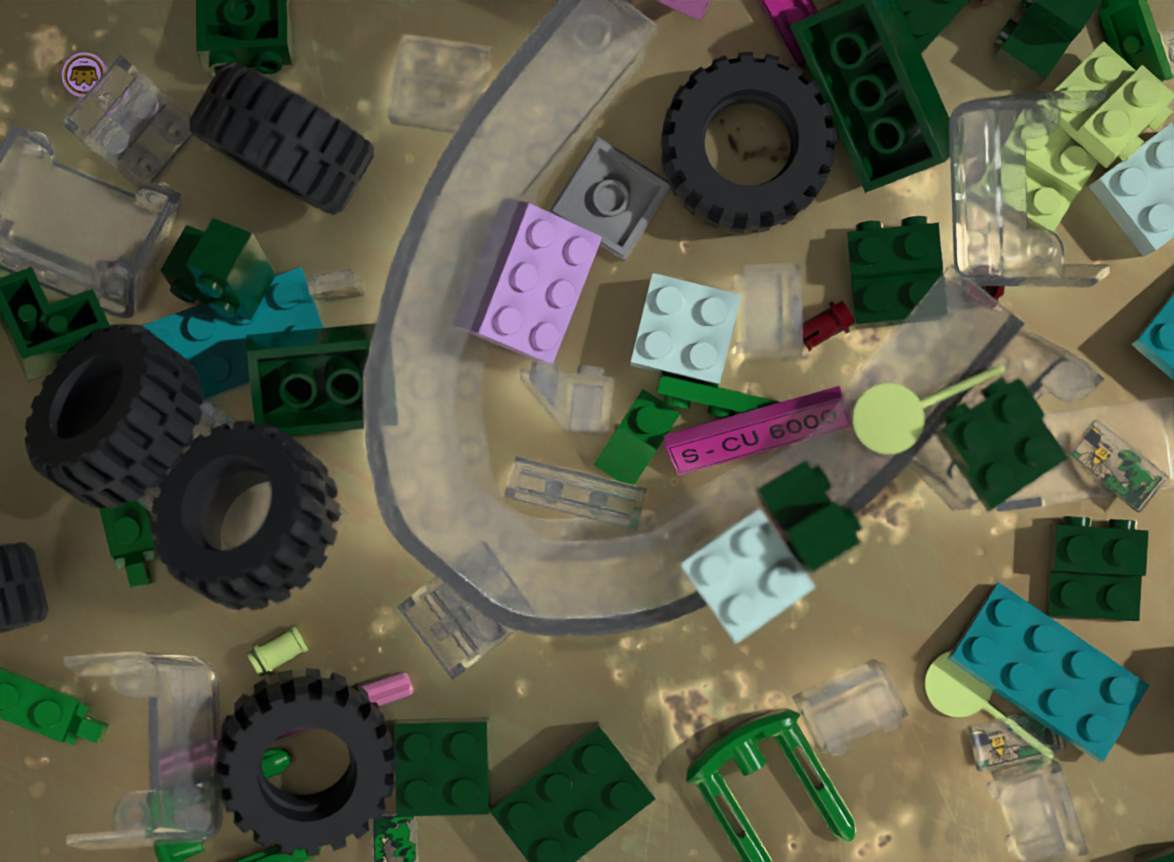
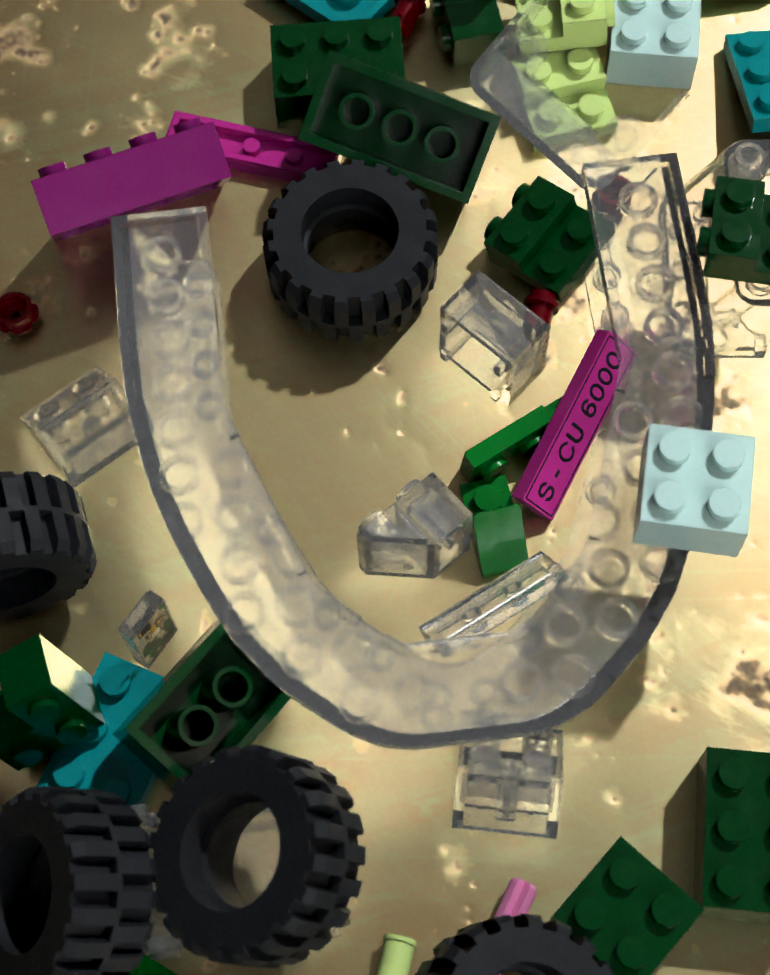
camera: 45 degrees left, 20 degrees down
lavender brick [453,199,602,365] -> none
light grey tile [549,136,671,262] -> none
light aqua brick [630,273,742,387] -> none
dark green brick [754,460,863,574] -> none
yellowish green piece [853,365,1005,454] -> none

